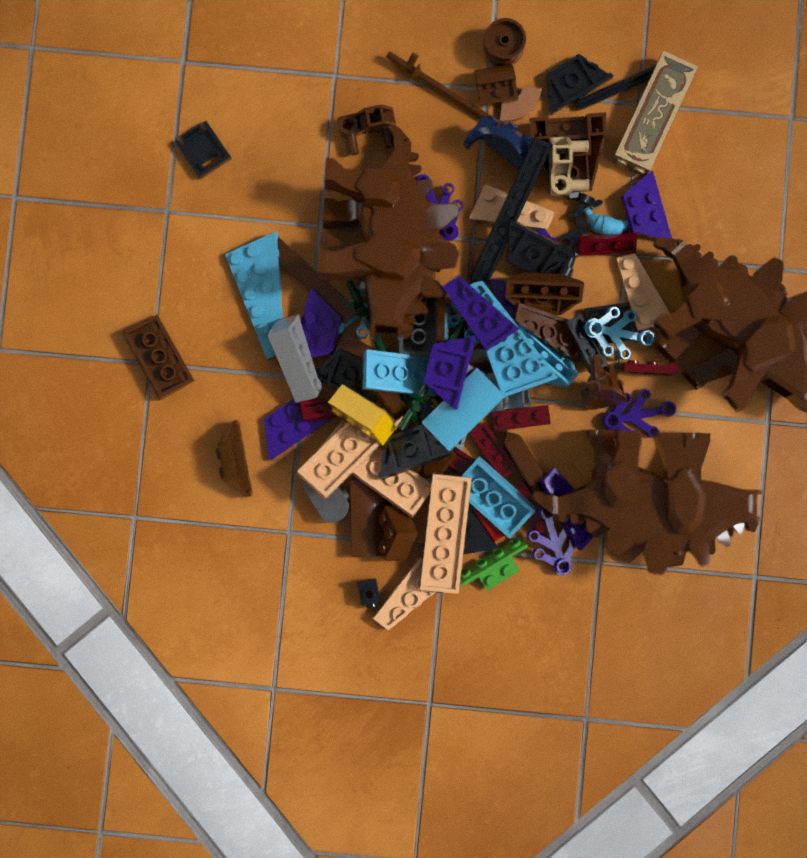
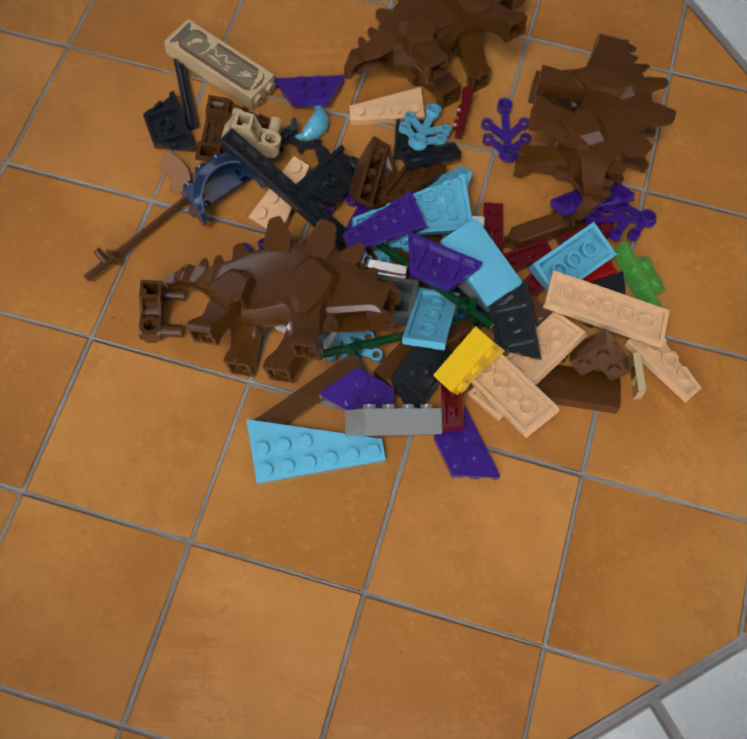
camera: 85 degrees left, 20 degrees down
reddish brown slope [123,315,194,401] -> none
black container [175,120,232,180] -> none
reddish brown wedge [216,420,253,497] -> none
flat silver brick [303,480,351,522] -> none
black brick [357,579,381,608] -> none
reddish brown brick [474,64,519,107] -> none
reddish brown wheel [483,18,526,66] -> none
dark red plate [578,233,637,256] -> none
reddish brown piece [580,354,627,410] -> none
none -> tan tile [629,352,647,399]

